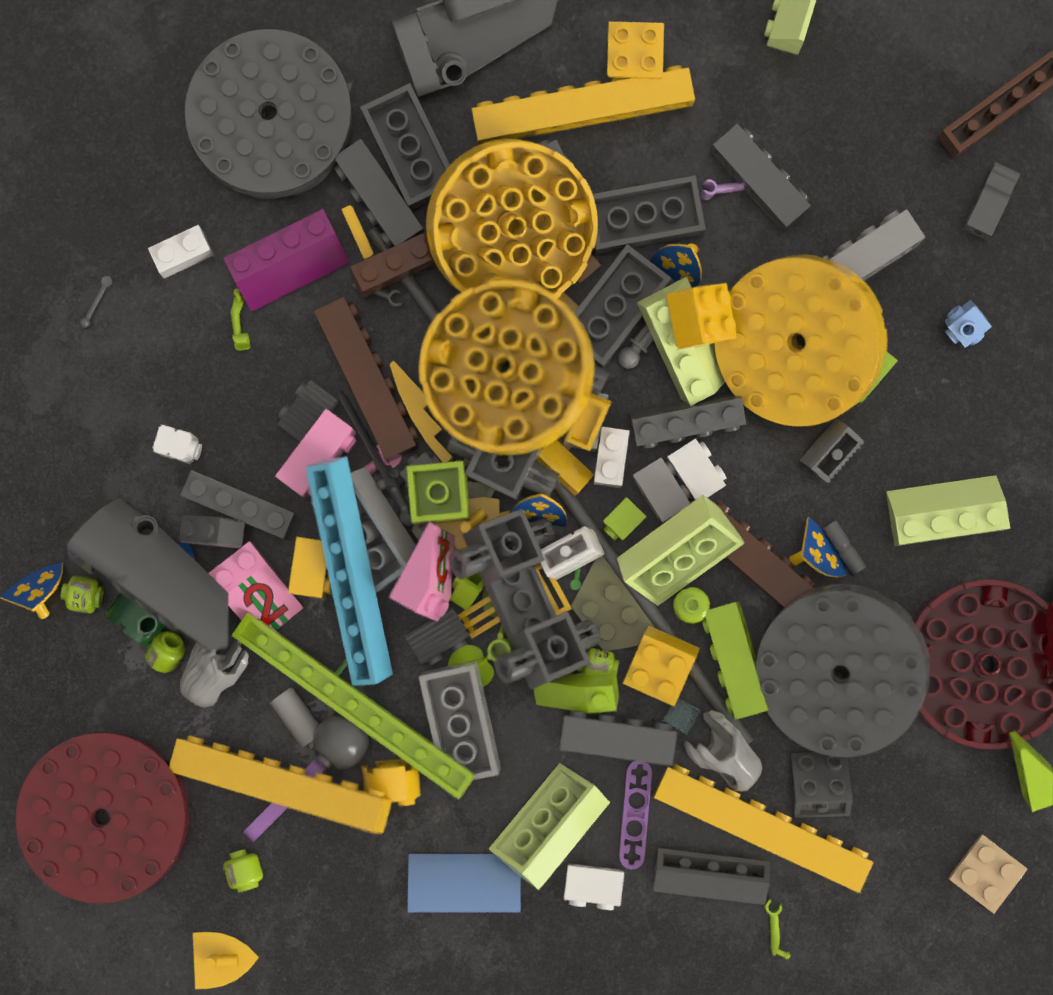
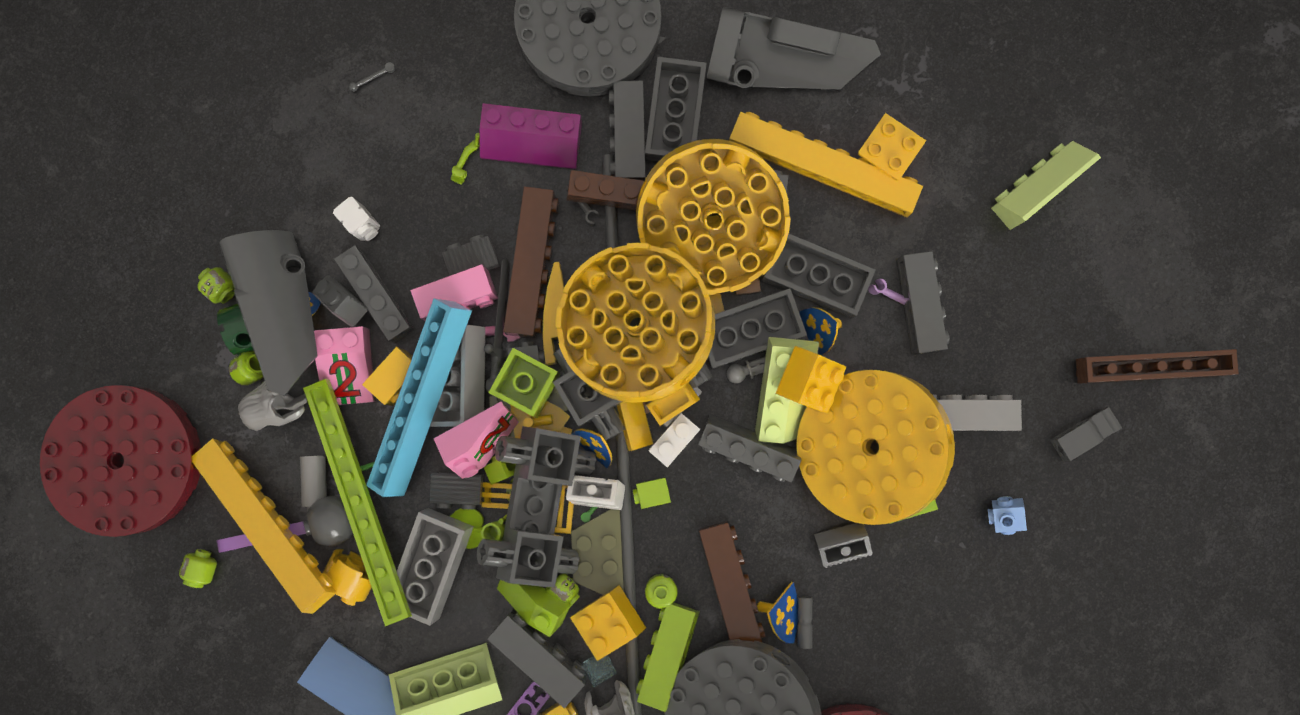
camera: 30 degrees right, 0 degrees up
blue shield [0,562,63,619] -> none
white brick [148,225,214,278] -> none
yellow shield [193,932,259,989] -> none
yellow tile [342,205,375,260] -> none
yellowish green slope [617,495,744,606] -> none
light grey brick [632,457,692,524] -> none
white brick [666,439,727,501] -> none
yellowish green slope [886,475,1010,546] -> none

